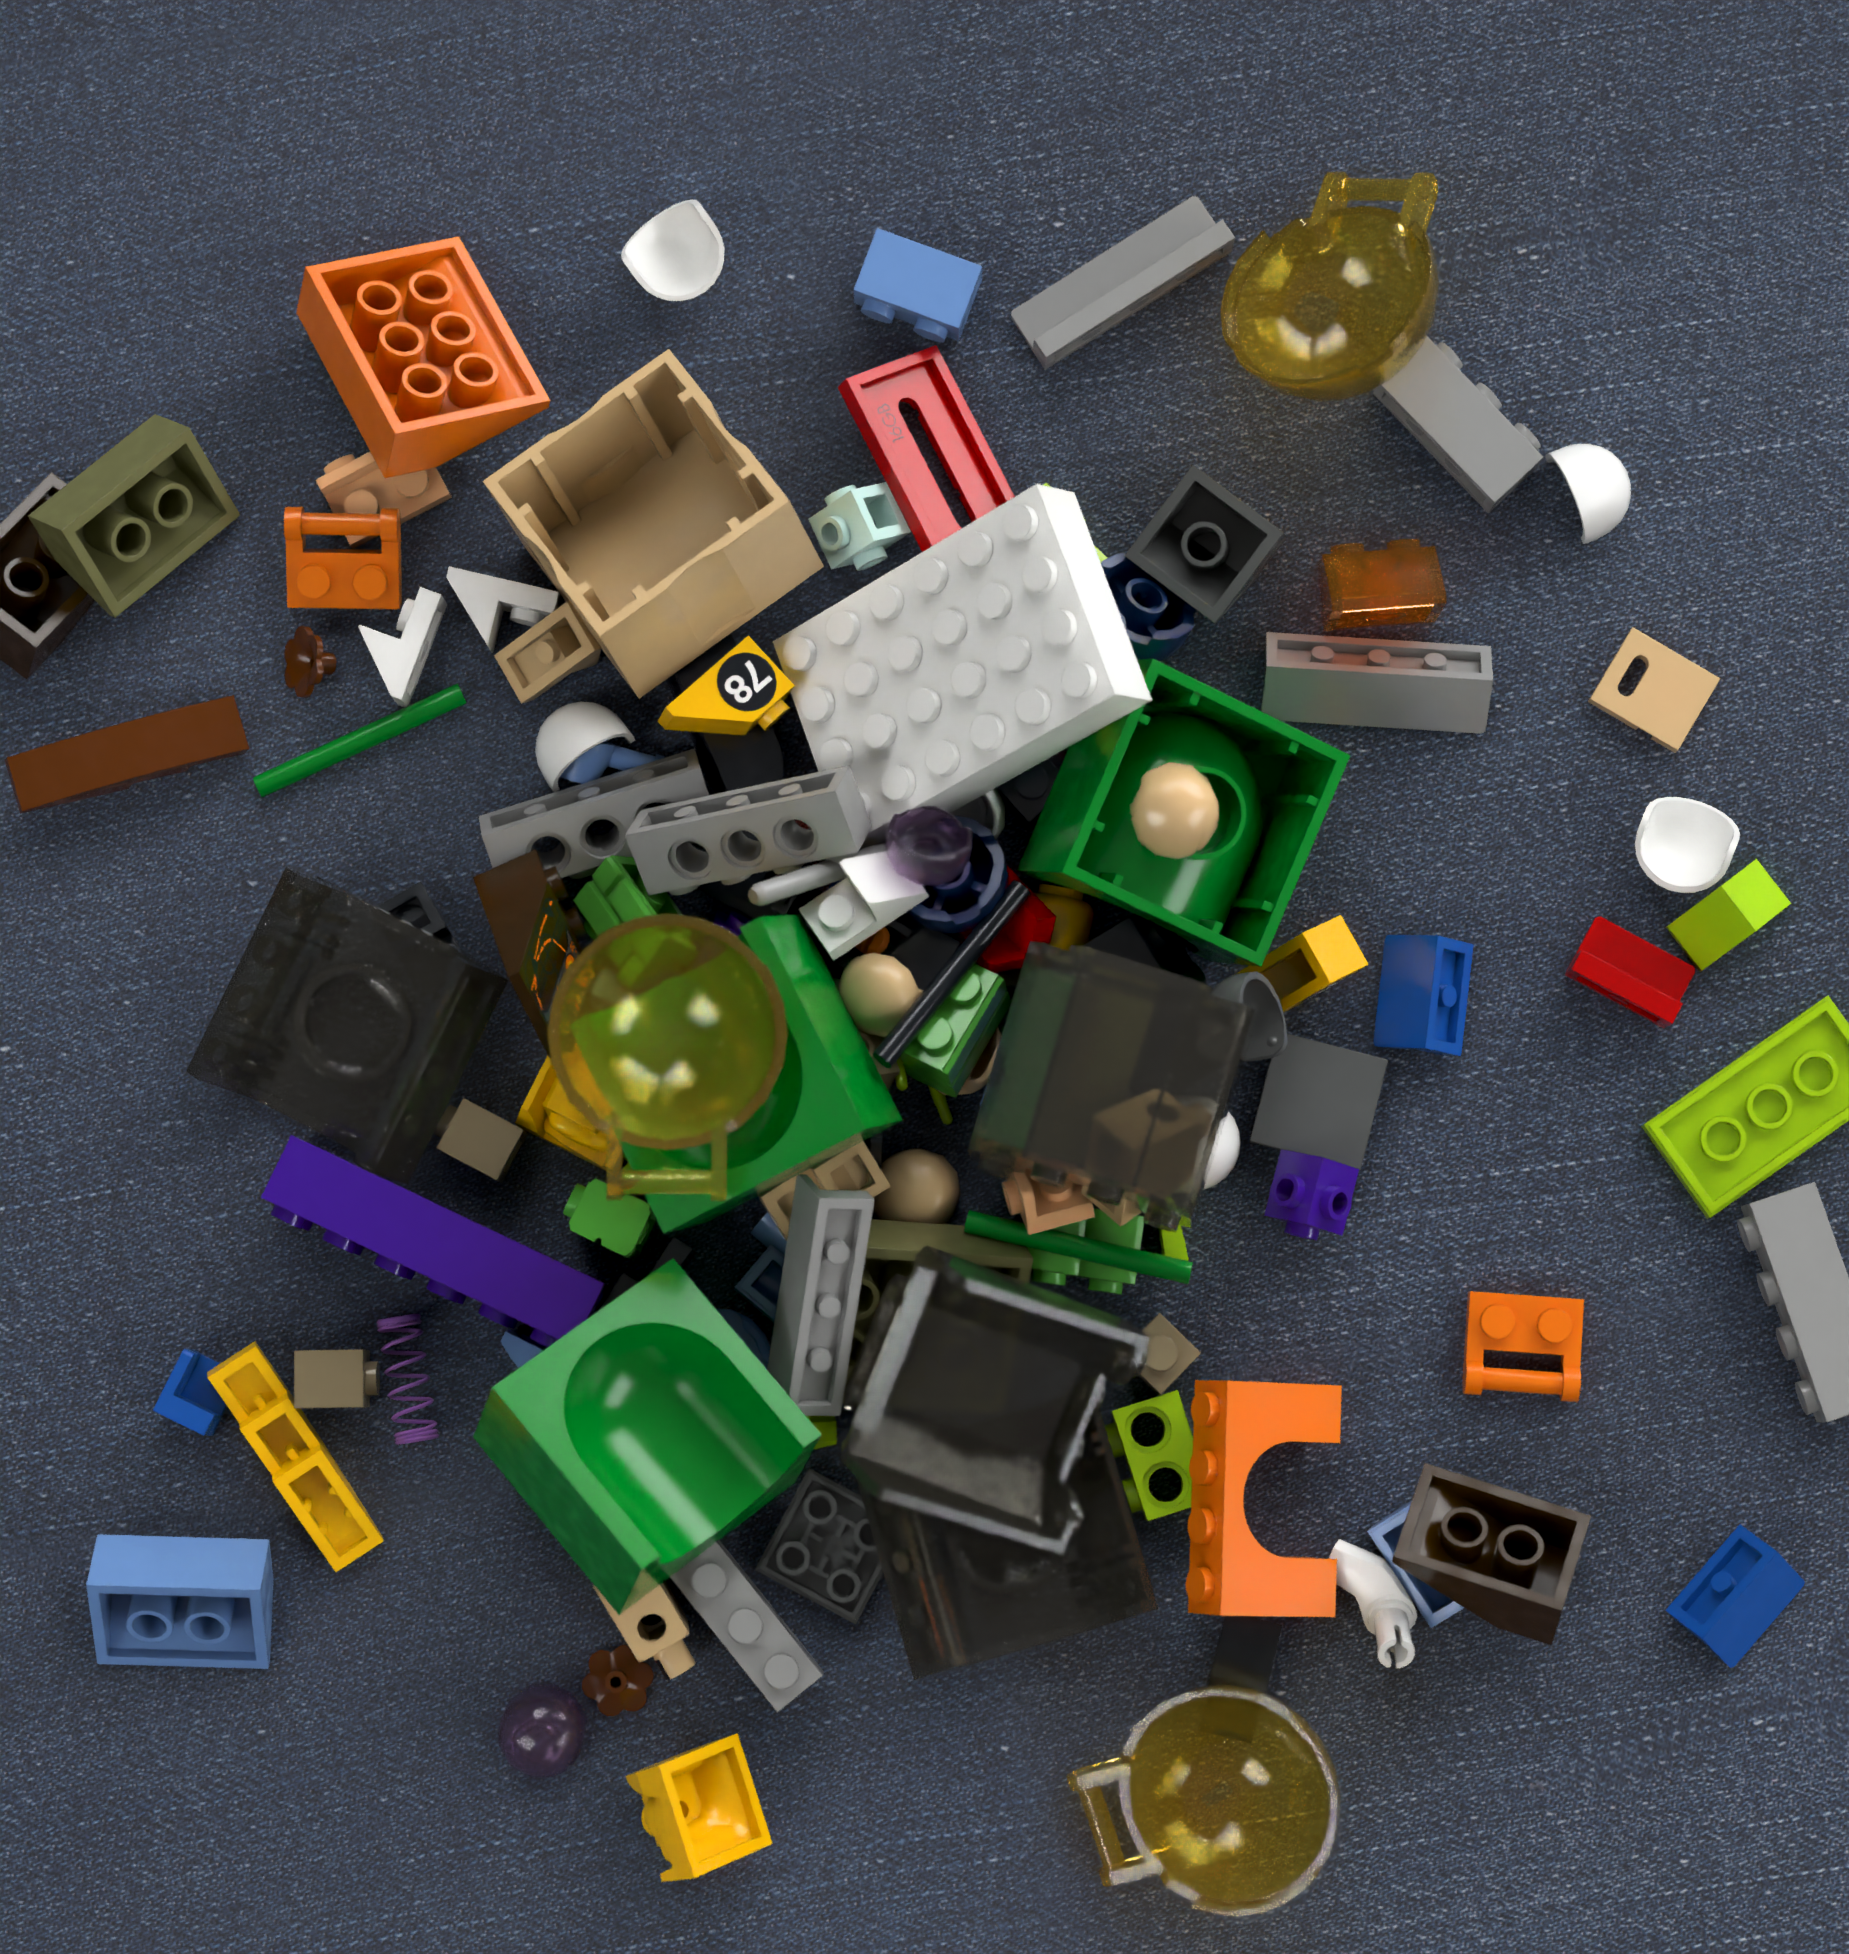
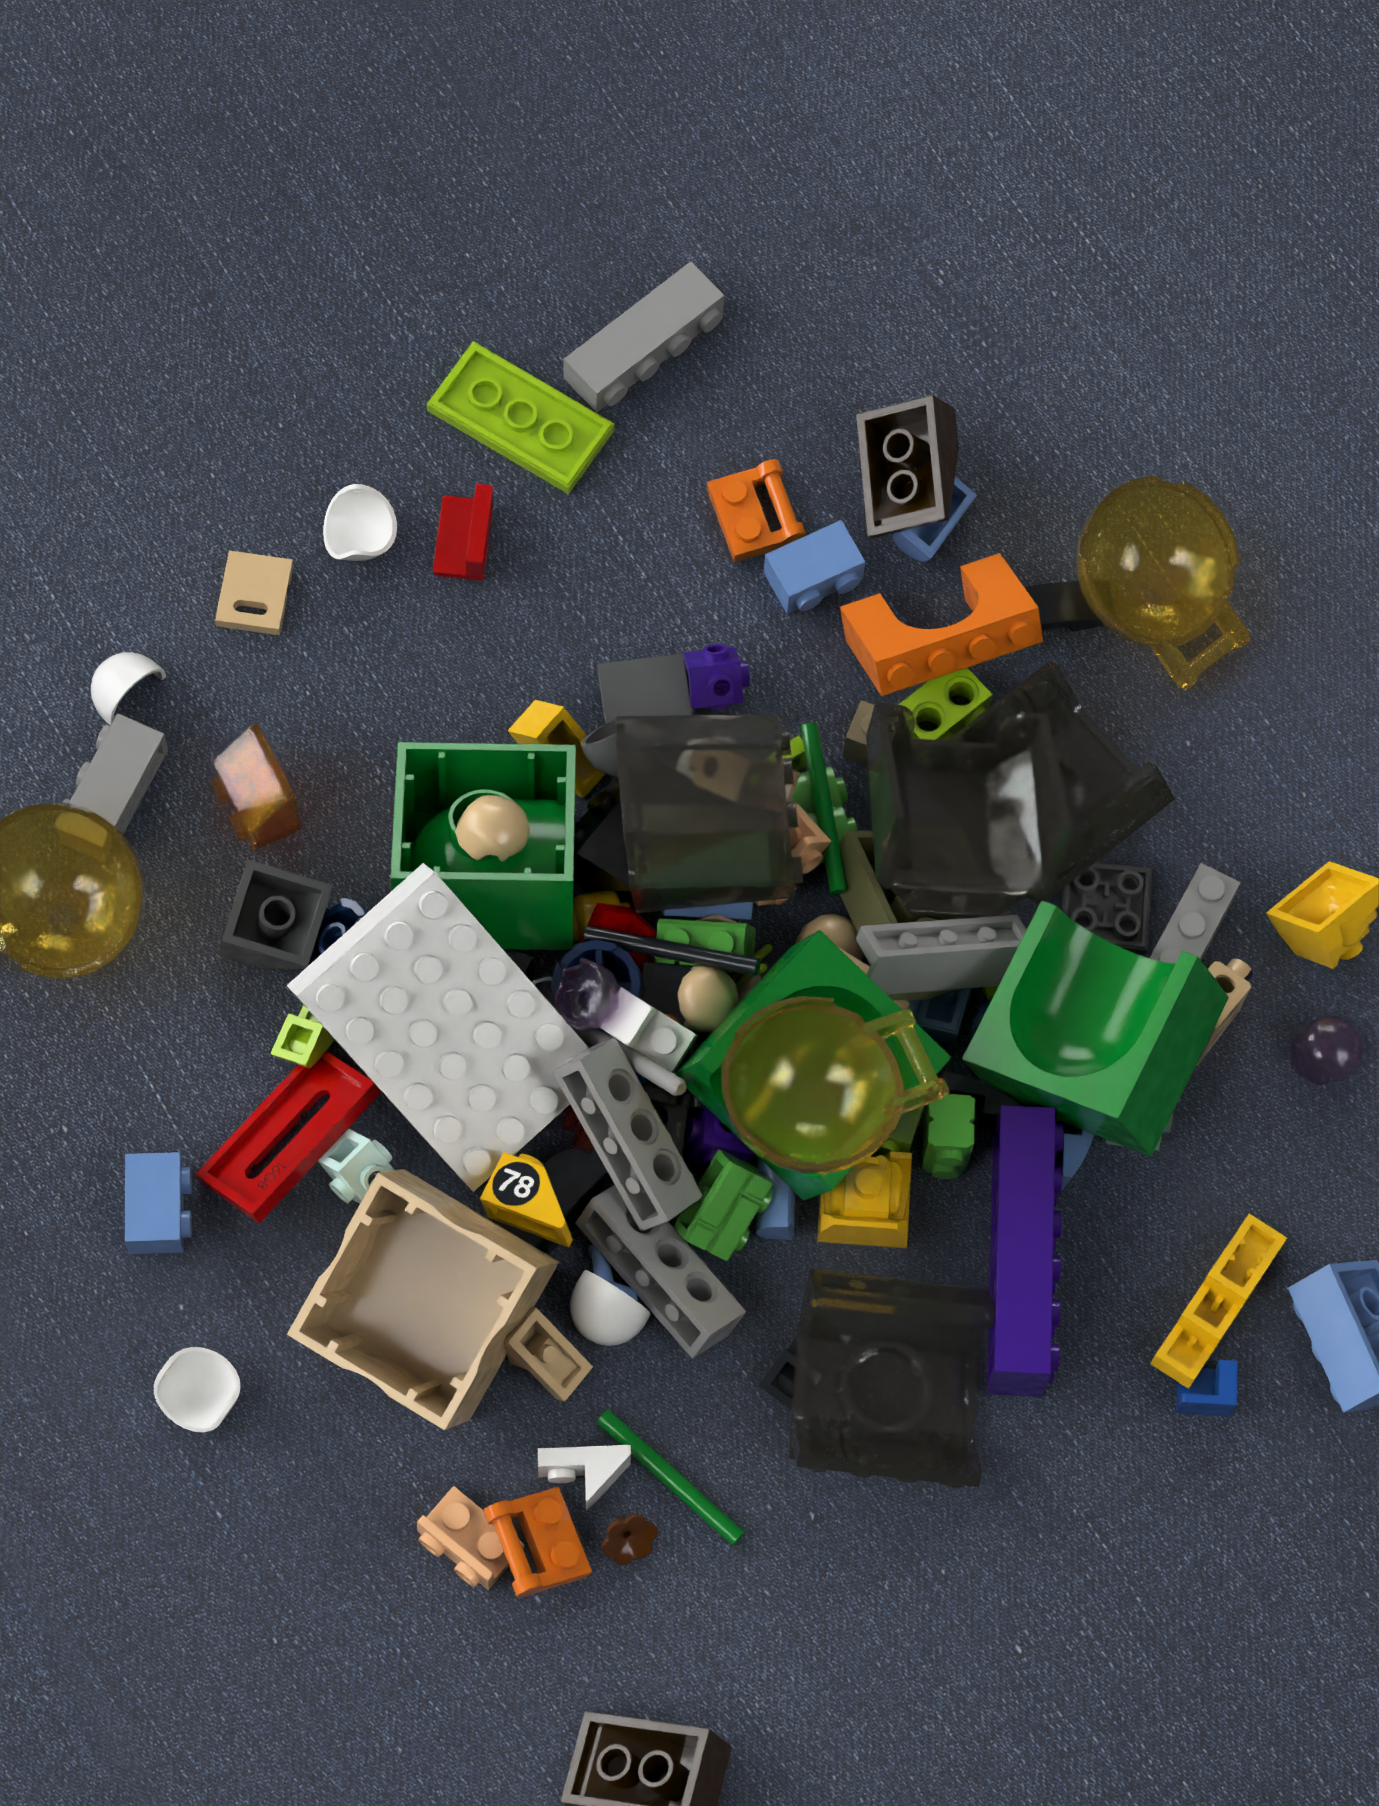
camera: 120 degrees left, 15 degrees down
reddish brown slope [5,695,249,814] -> none
olive slope [28,414,240,618] -> none
dark tan brick [294,1349,380,1409] -> none
orange slope [296,237,550,478] -> none
medium lavender piece [376,1314,440,1445] -> none
dark tan brick [434,1098,529,1183] -> none
white slope [446,566,563,653] -> none
dark brown slope [473,849,589,1059] -> none
reddish brown plant [582,1645,654,1717] -> none
light grey panel [1011,196,1235,370] -> none
light grey panel [1261,632,1493,734] -> none
white arm [1329,1539,1417,1668] -> none
blue panel [1373,935,1474,1056] -> none
blue panel [1665,1524,1805,1668] -> none
lime slope [1666,859,1791,972] -> none
none -> medium blue brick [763,520,865,614]

